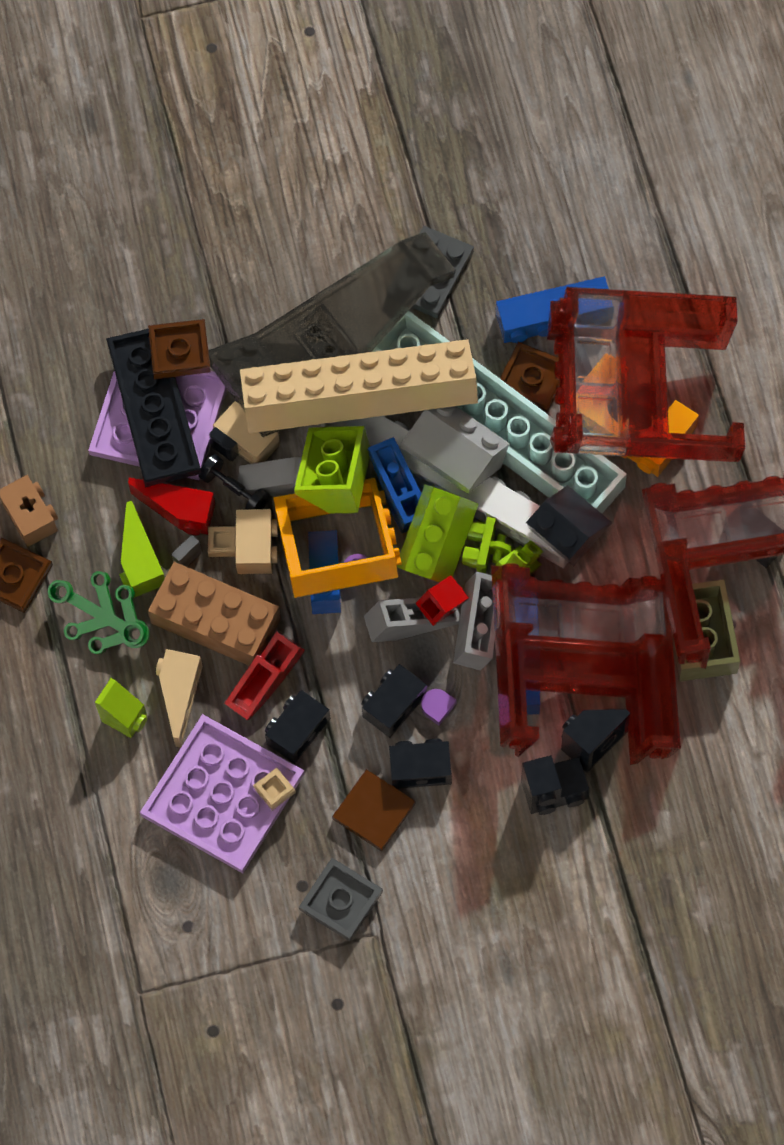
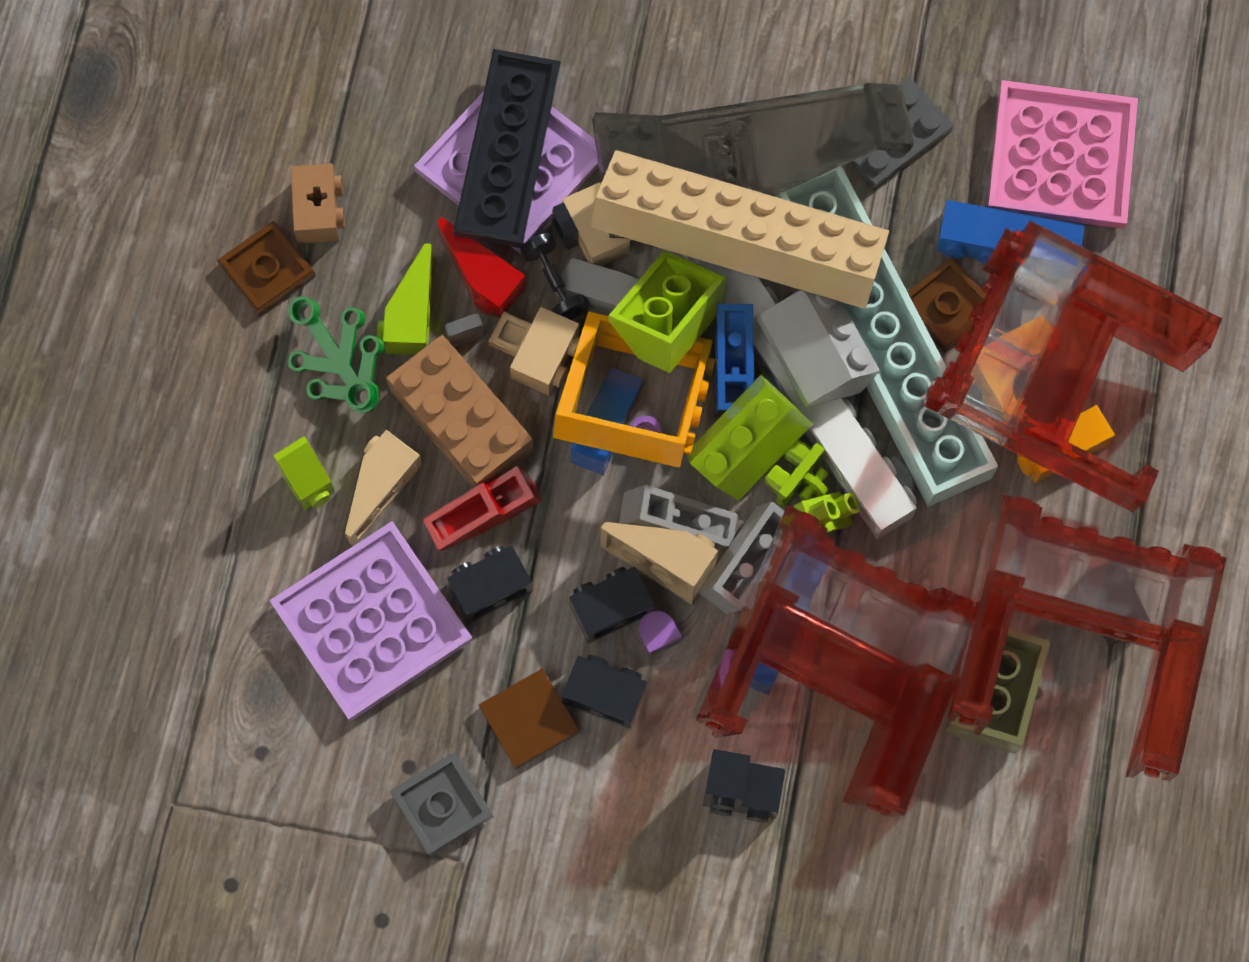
camera: 20 degrees right, 5 degrees up
reddish brown tile [148,319,211,379] -> none
tan tile [253,768,296,810] -> none
red brick [415,575,469,626] -> none
black slope [526,485,612,567] -> none
black slope [561,709,631,773] -> none
none -> tan slope [601,522,718,605]
none -> bright pink plate [987,80,1138,229]

